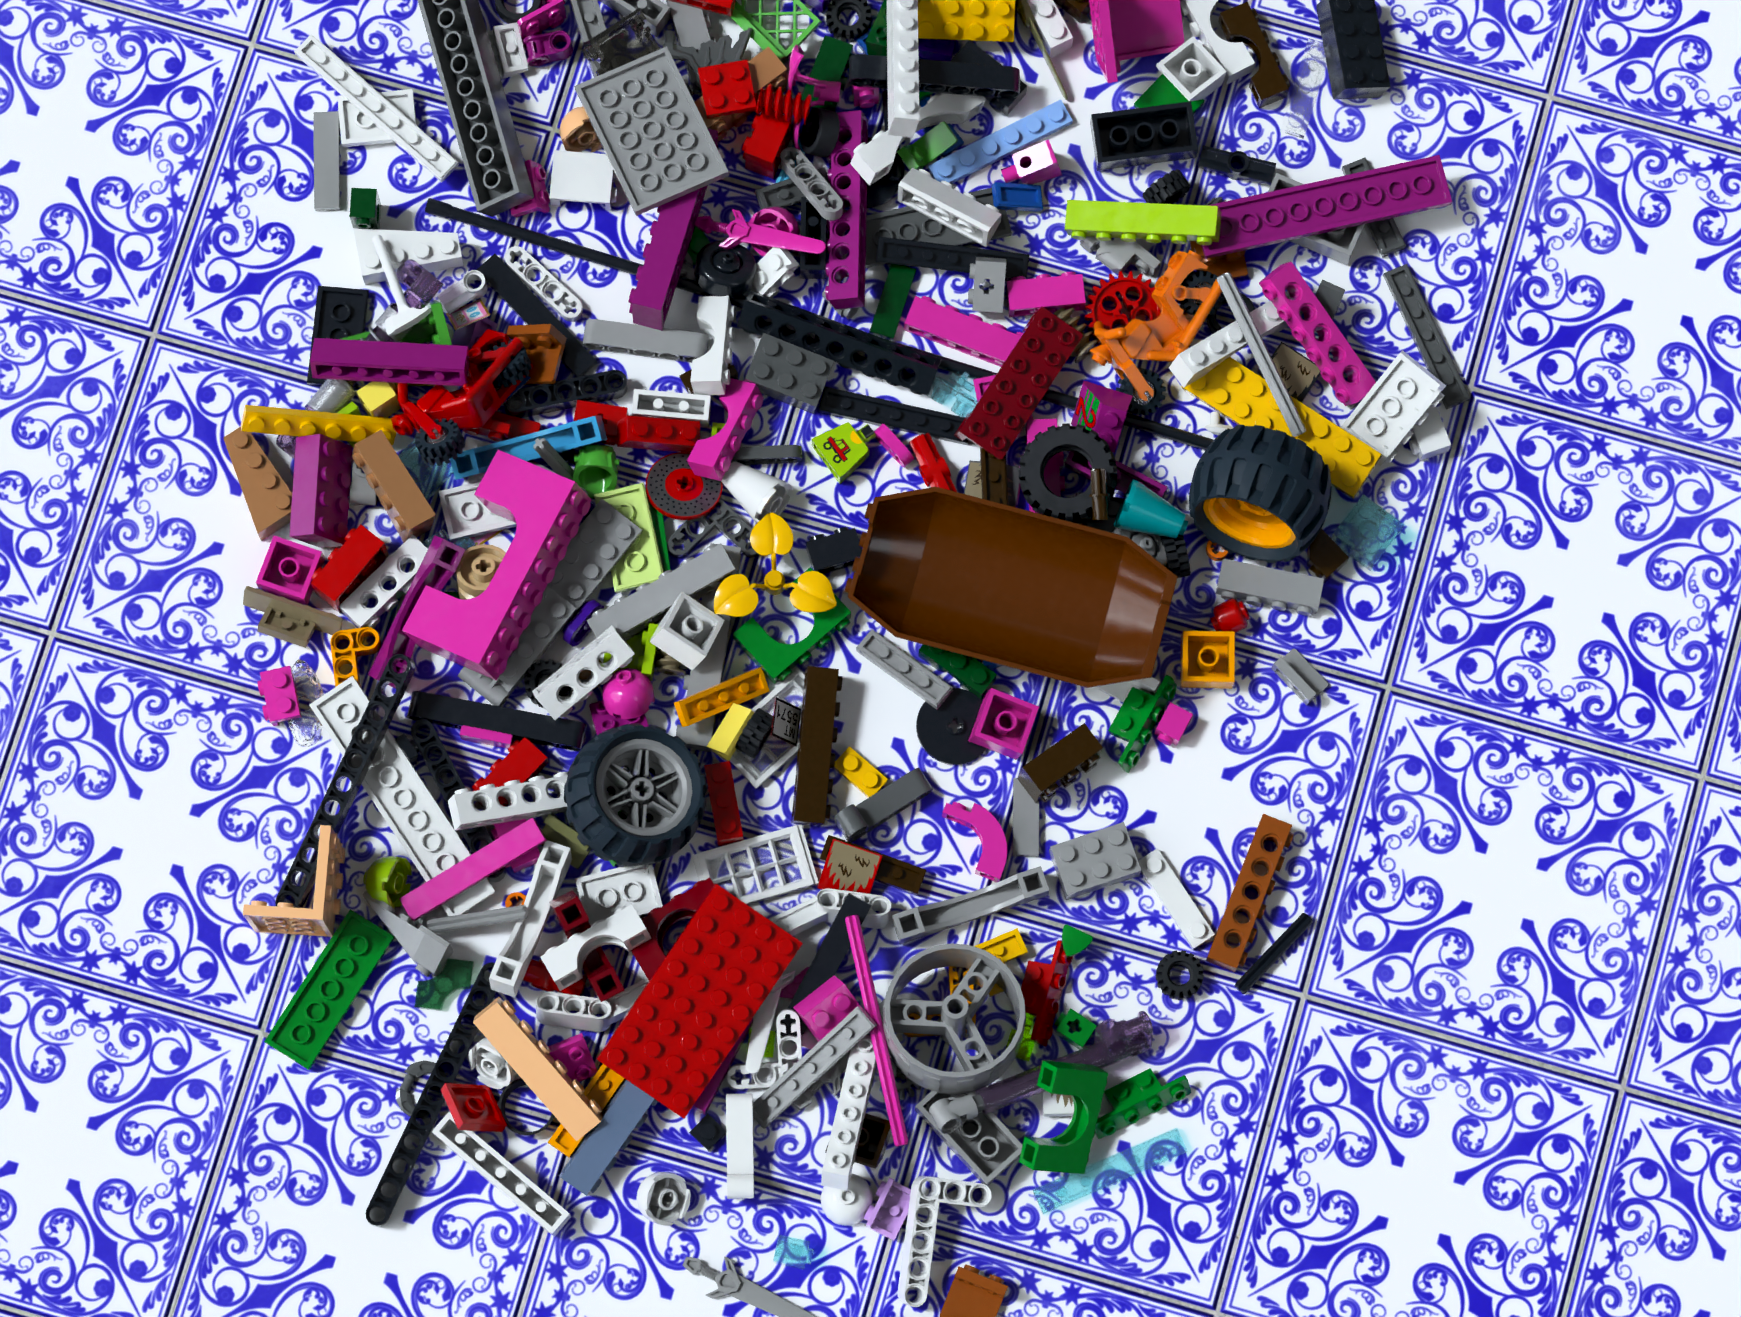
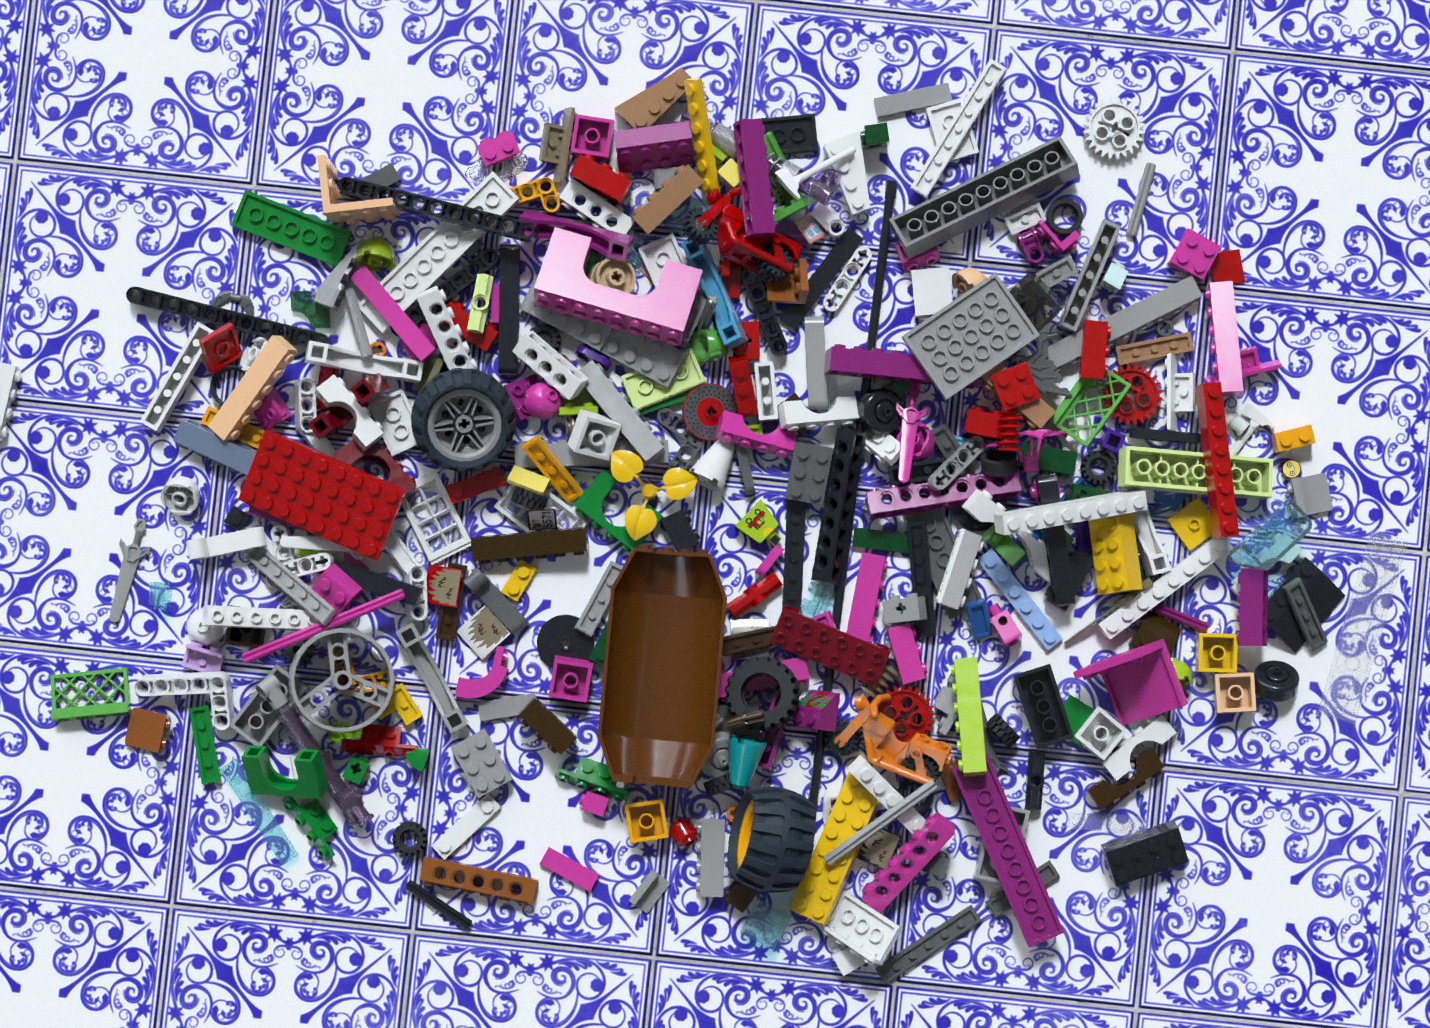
camera: 80 degrees right, 10 degrees up
none -> green plate [189,705,222,784]
none -> dark grey tile [361,163,401,187]
none -> slope [456,605,511,660]
none -> yellowish green piece [467,274,494,334]
none -> dark pink tile [539,847,599,892]

